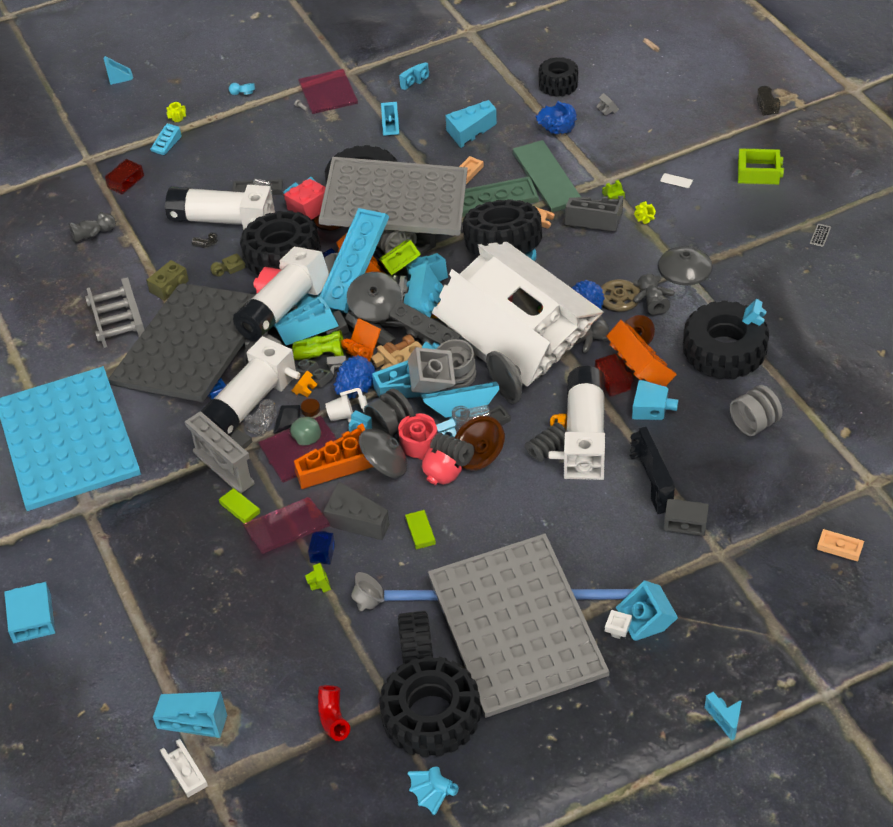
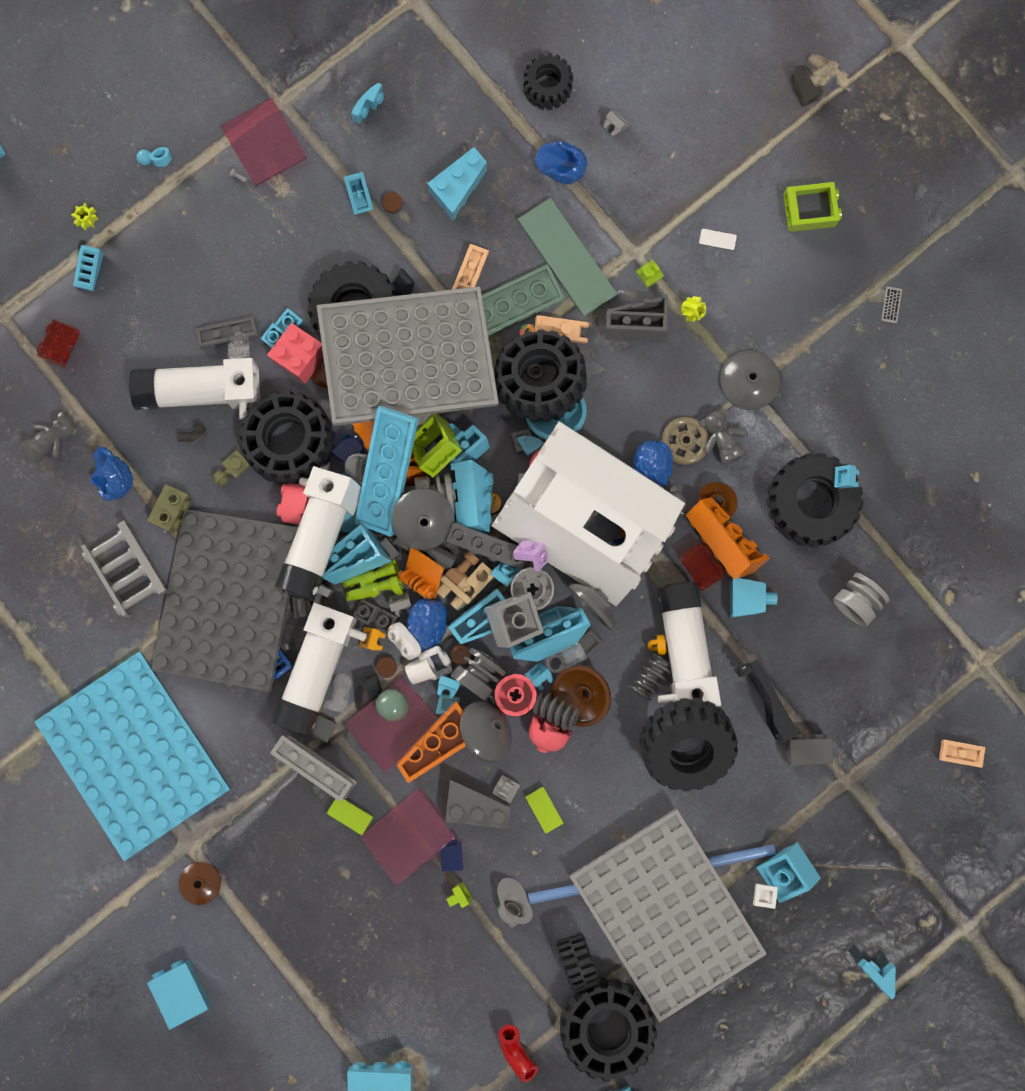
camera: 20 degrees left, 35 degrees up
none -> blue piece [90,446,133,501]
none -> reddish brown dish [179,862,221,905]
none -> reddish brown tile [382,192,403,214]
none -> white plate [388,622,421,660]
none -> light grey tile [492,775,520,803]
none -> lavender bracket [513,541,548,572]
none -> black tyre [639,698,738,791]

